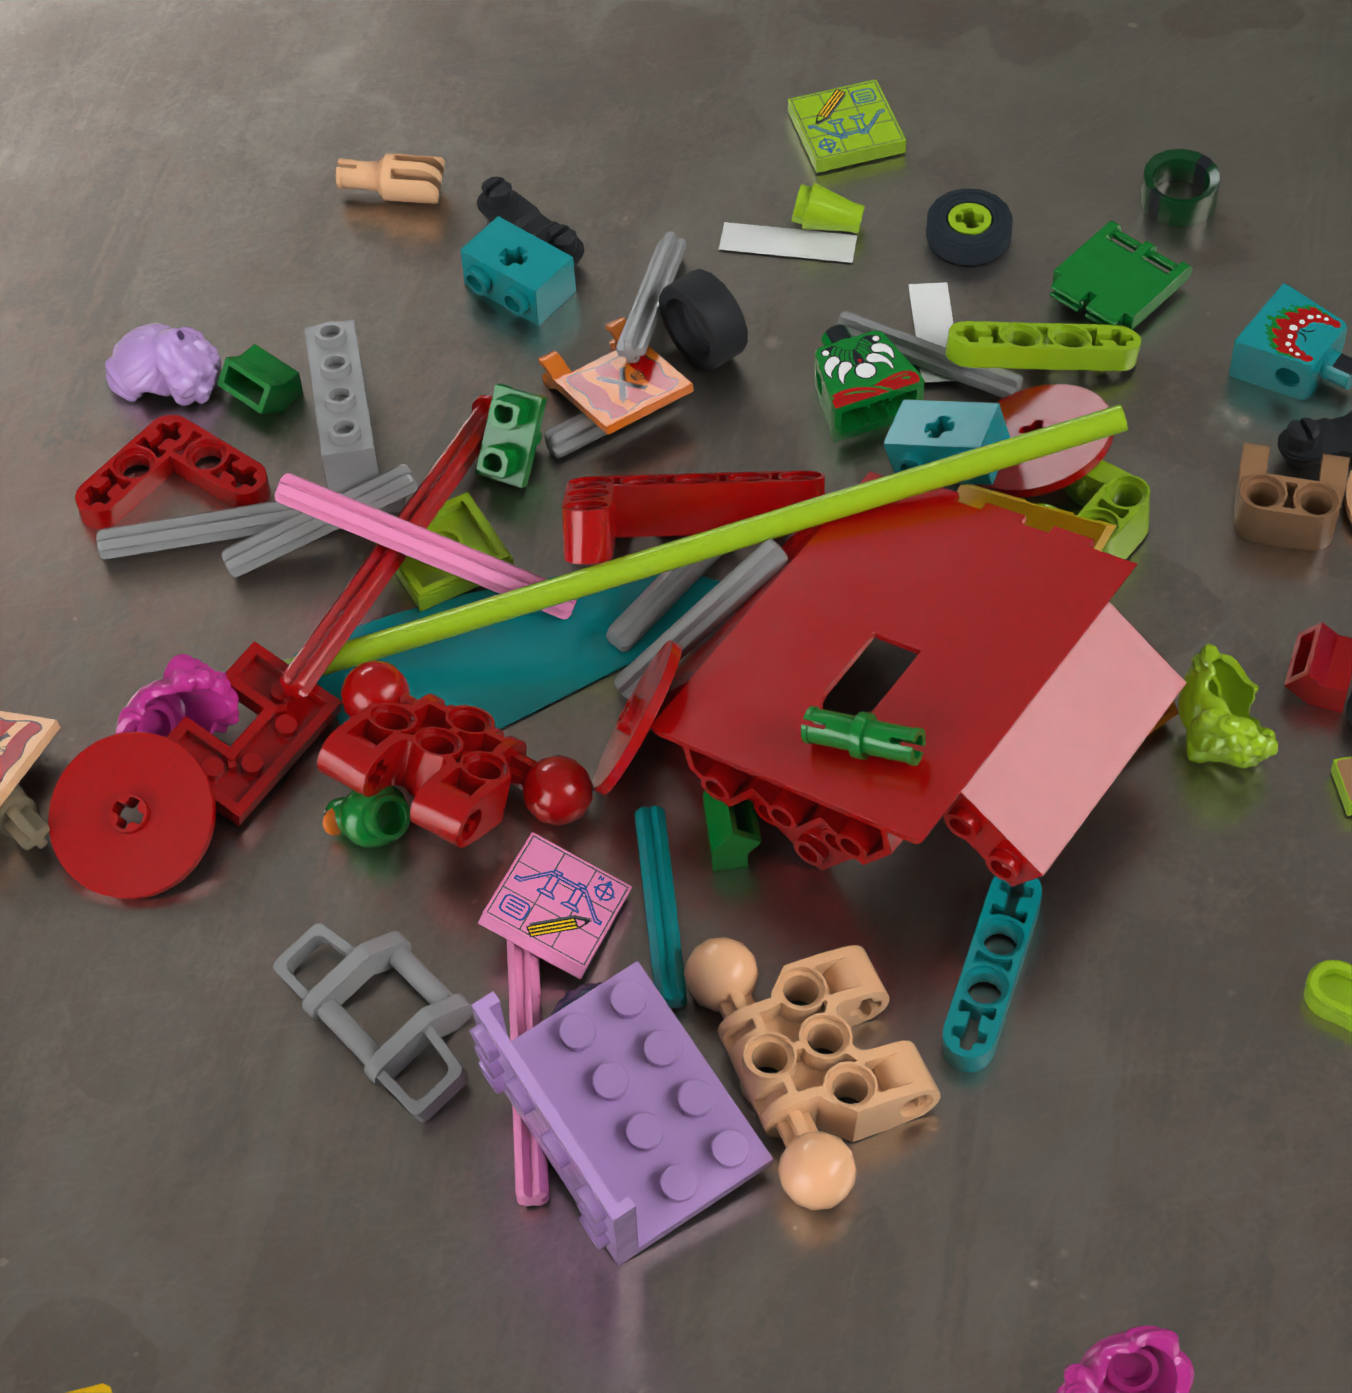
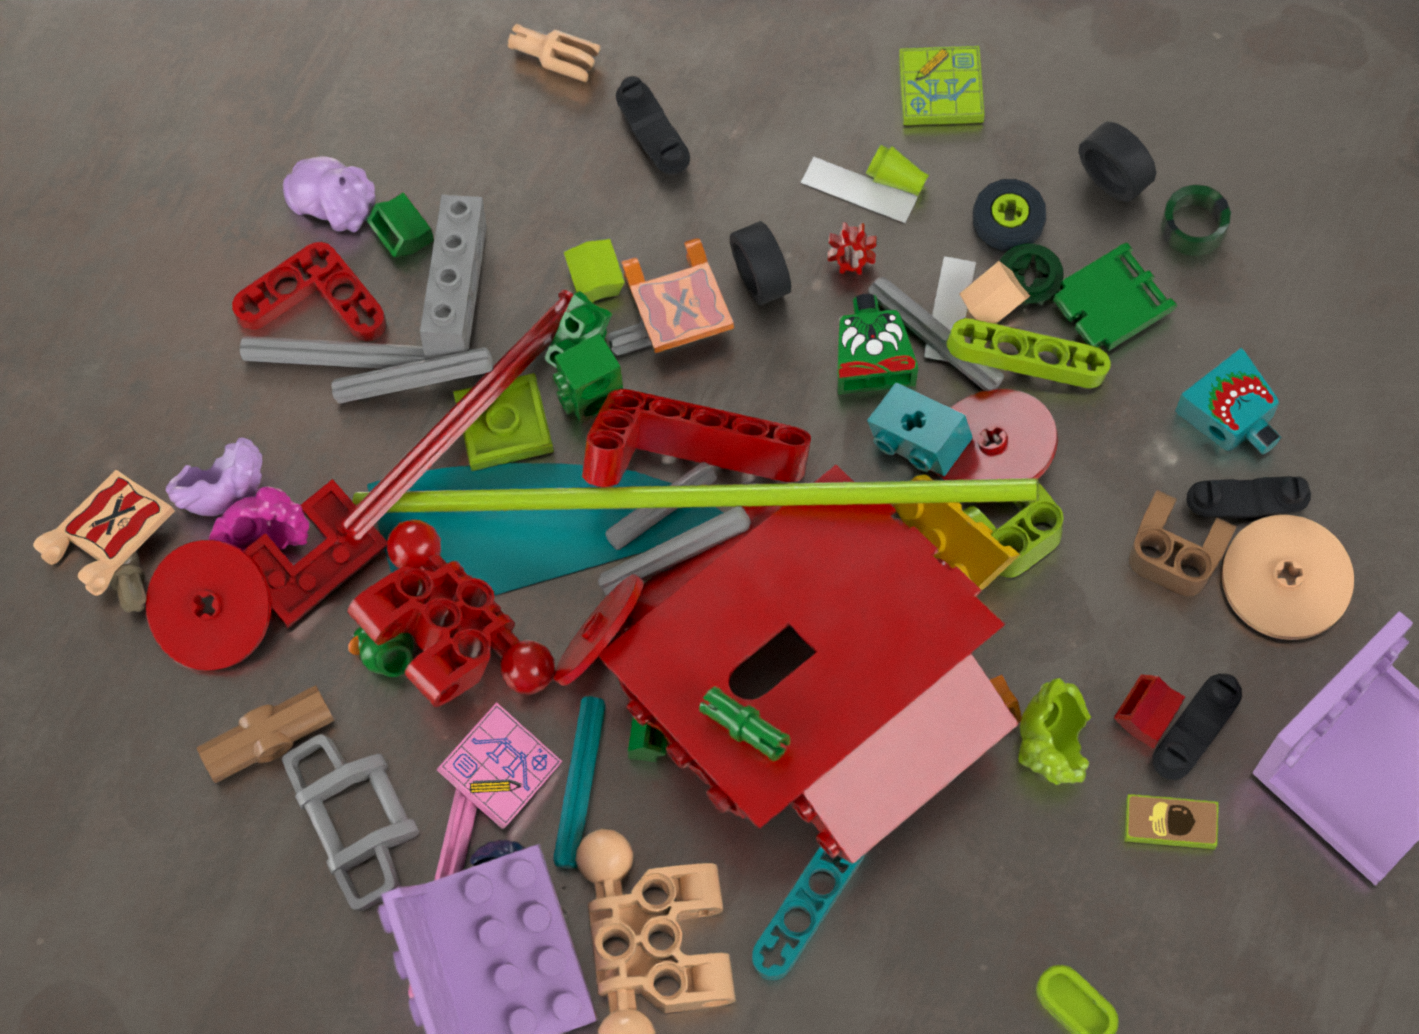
camera: 15 degrees right, 15 degrees up
bright pink axle [275,473,577,620] -> none
teal brick [460,216,576,326] -> none
light grey axle [616,232,686,363] -> none
none -> lavender hair [166,438,263,516]
none -> medium nougat piece [196,685,335,783]
none -> green brick [553,333,623,424]
none -> lime piece [563,239,625,302]
none -> red gear [827,222,877,275]
none -> light nougat piece [959,261,1030,324]
none -> dark green gear [1000,243,1064,307]
none -> black tyre [1078,121,1157,202]

